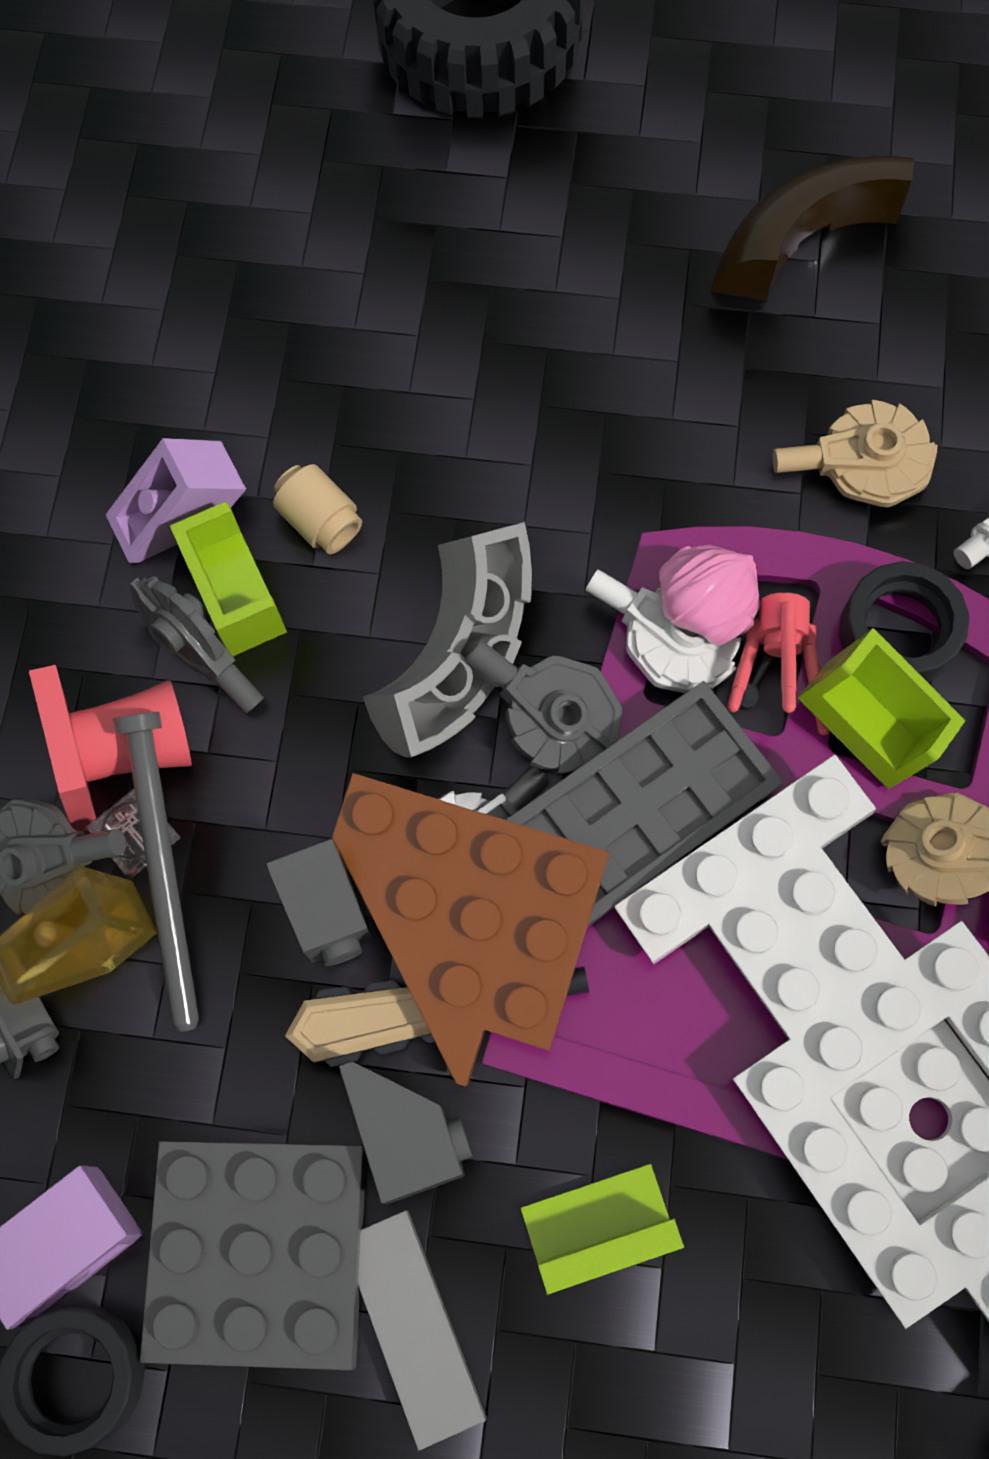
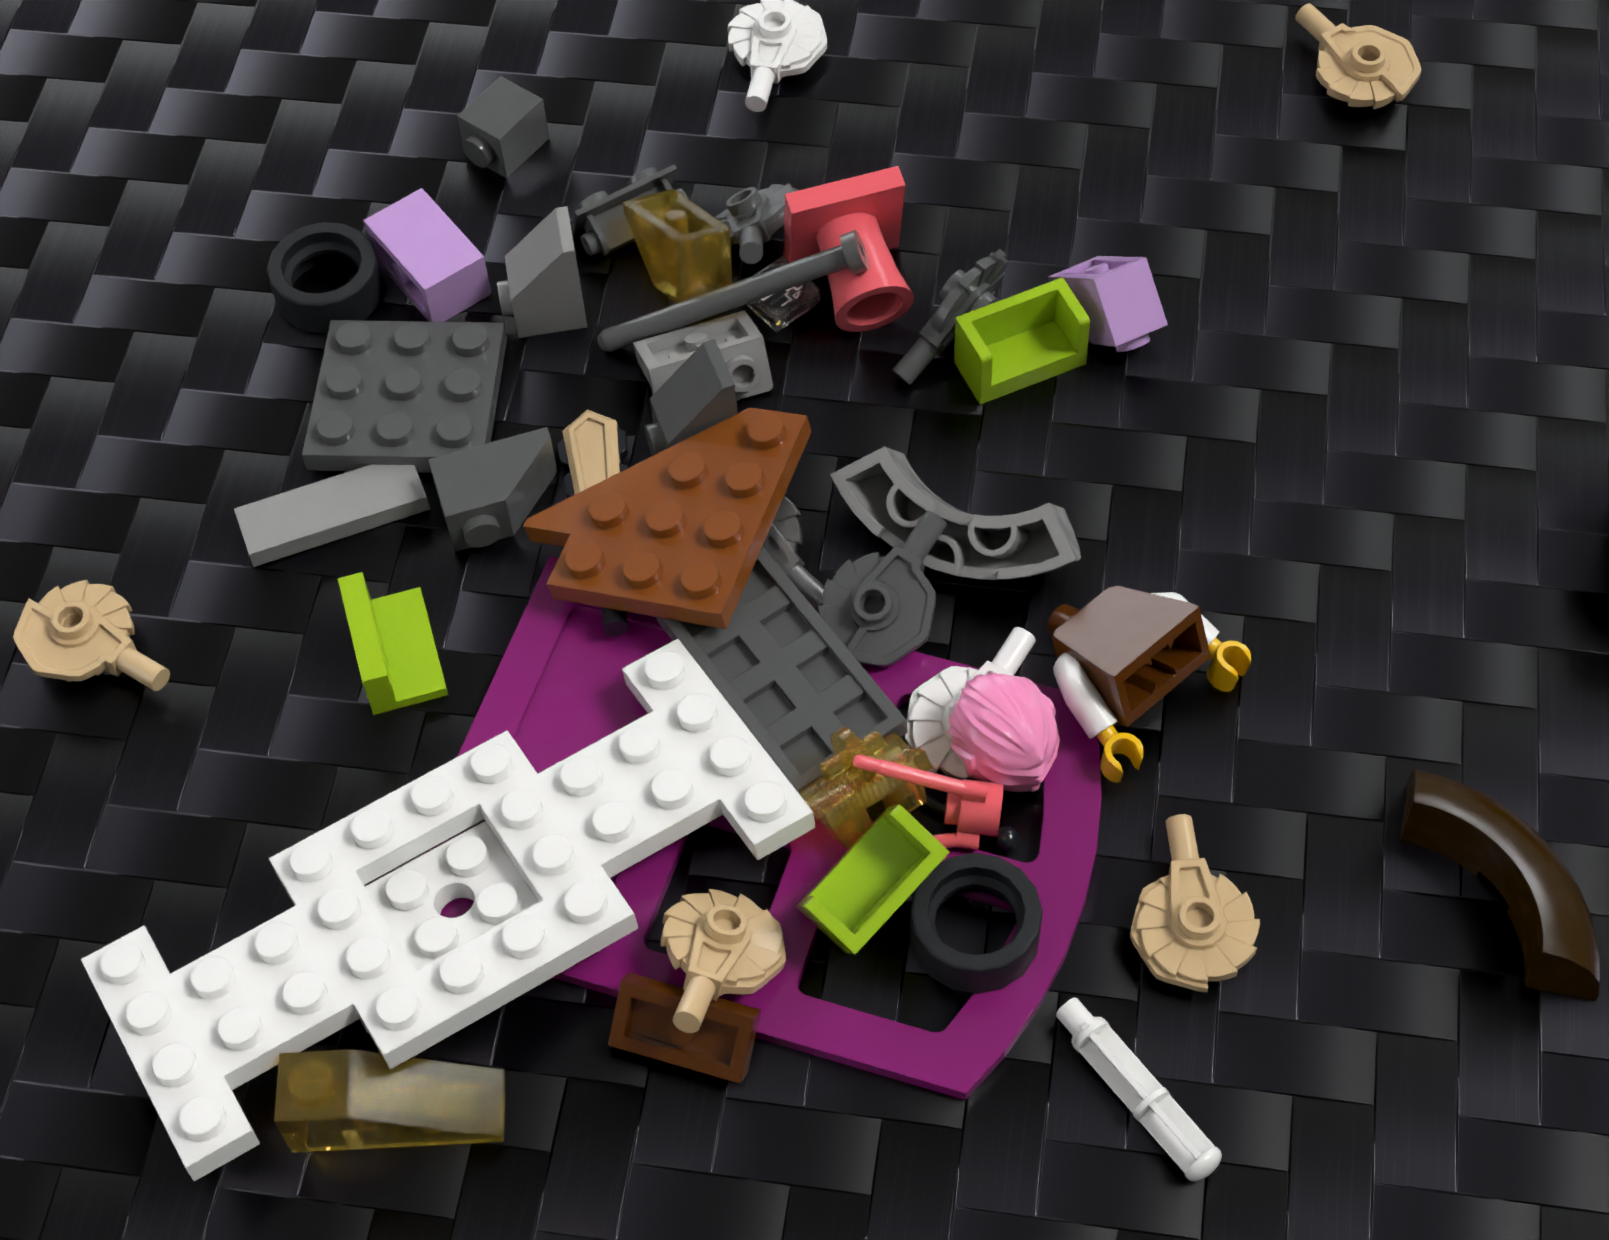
camera: 90 degrees right, 15 degrees down
tan brick [273,464,362,554] -> none
none -> light grey slope [497,206,587,338]
none -> light grey bracket [633,310,773,401]
none -> clear yellow hips [798,727,932,848]
none -> reddish brown torso [1047,585,1251,783]

